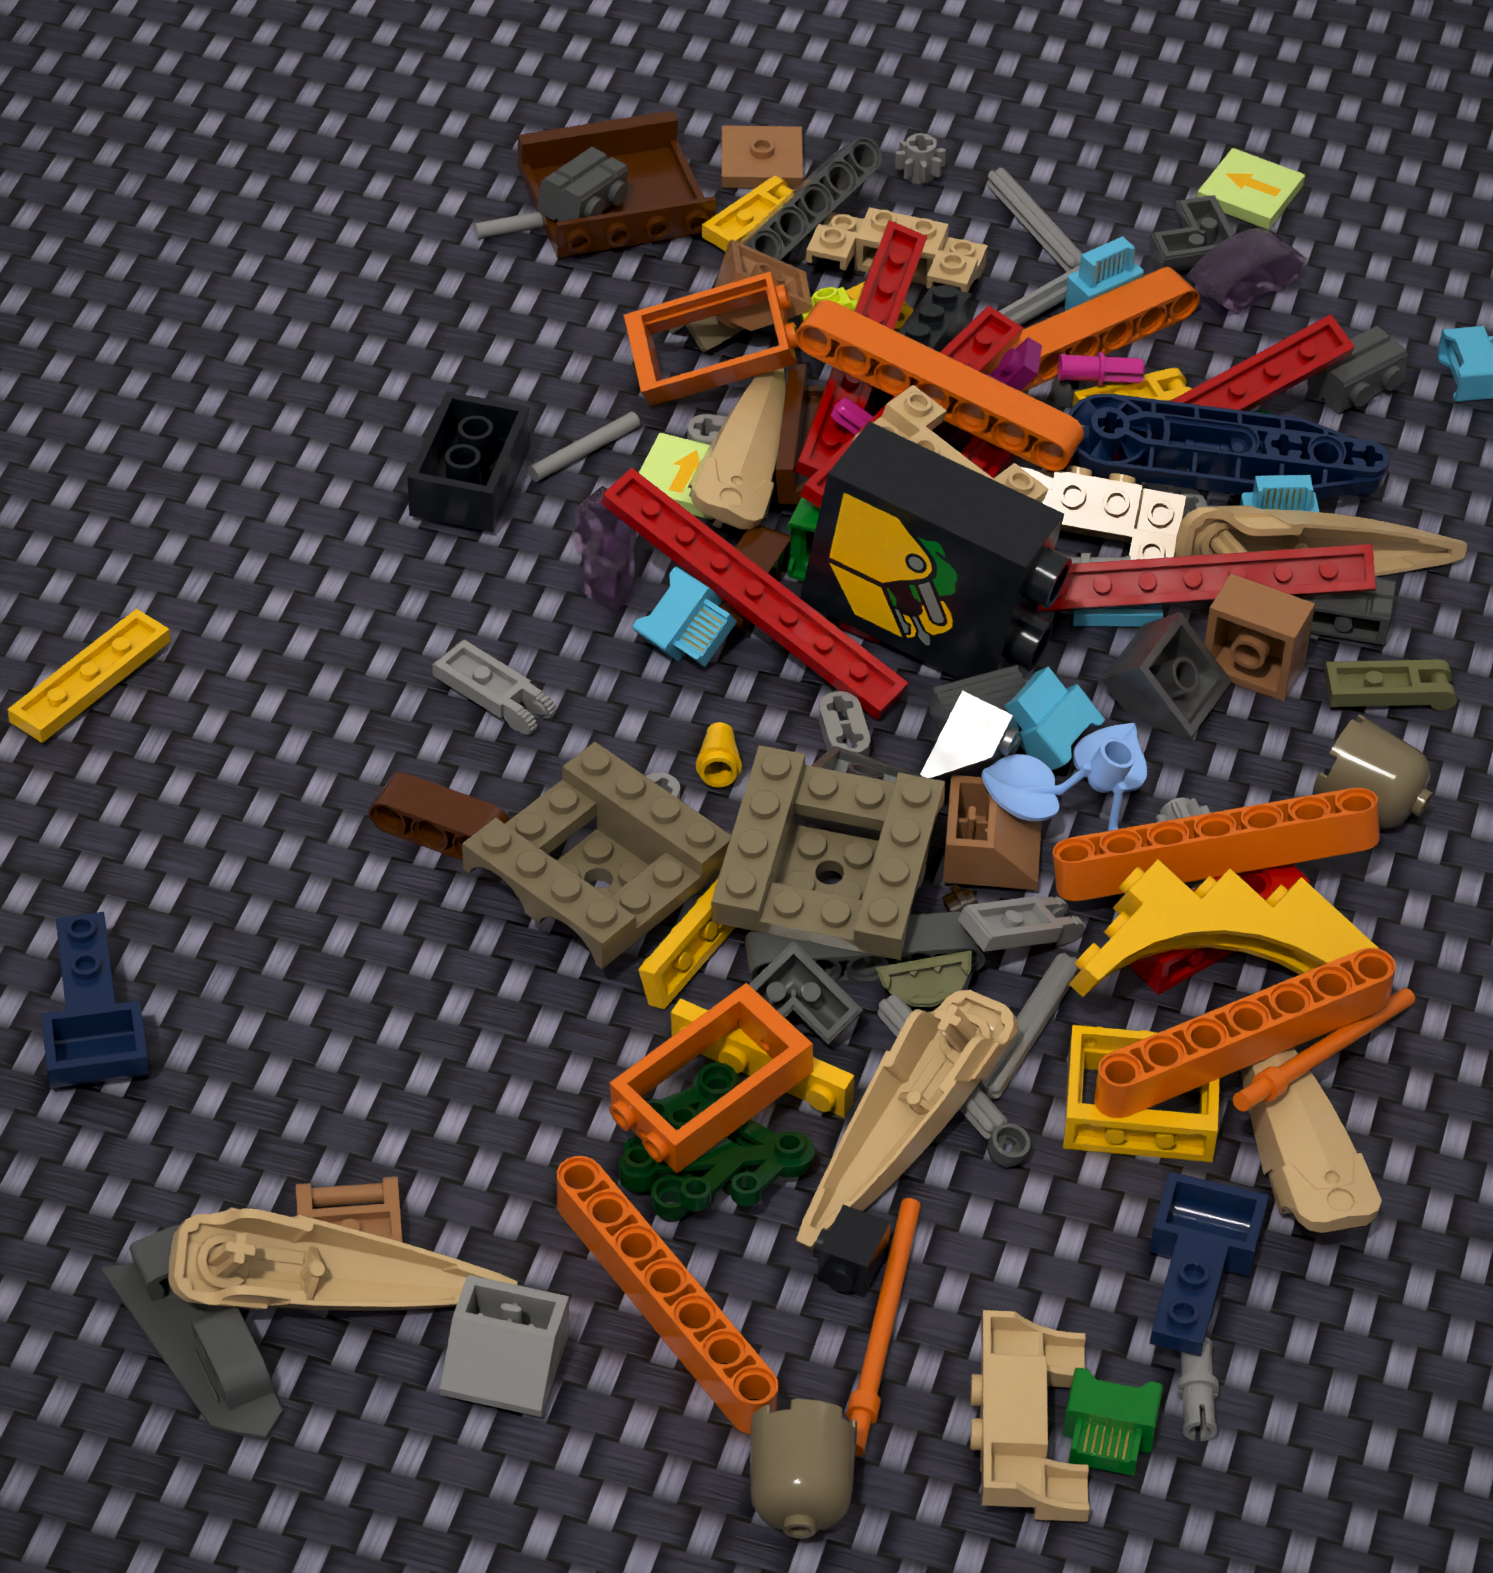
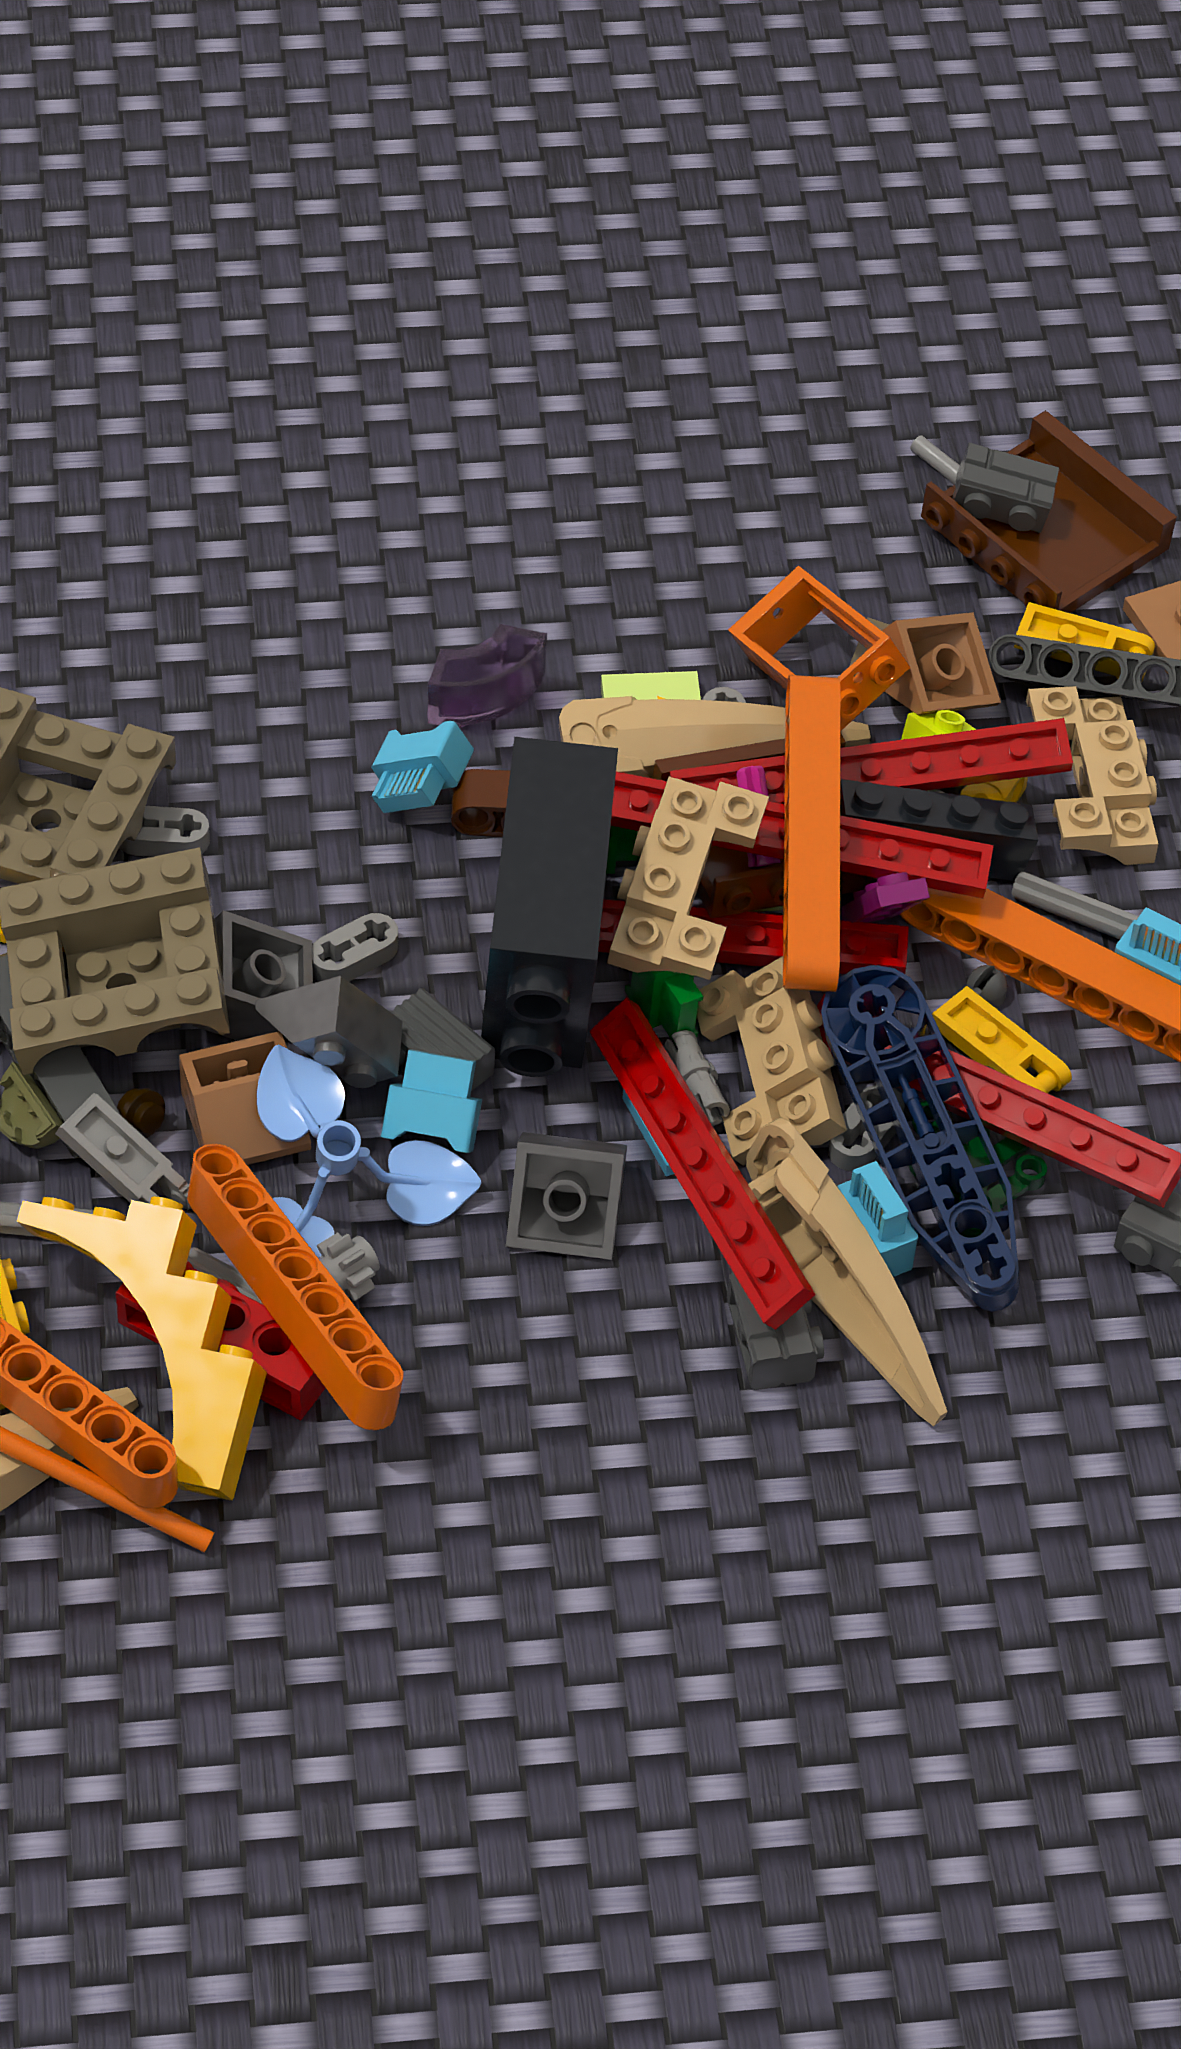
camera: 65 degrees right, 5 degrees up
yellow plate [7,608,171,743] -> none
reddish brown beam [368,772,510,861] -> none
black brick [407,391,531,532] -> none
light grey hinge [432,639,557,736] -> none
light grey bar [528,411,640,482] -> none
red plate [601,467,908,720] -> none
yellow cone [696,722,742,787] -> none
dark pink axle [1058,352,1144,386] -> none
medium nougat brick [1205,574,1315,702] -> none
dark tan cylinder [1313,714,1433,829] -> none
olive plate [1324,659,1457,711] -> none

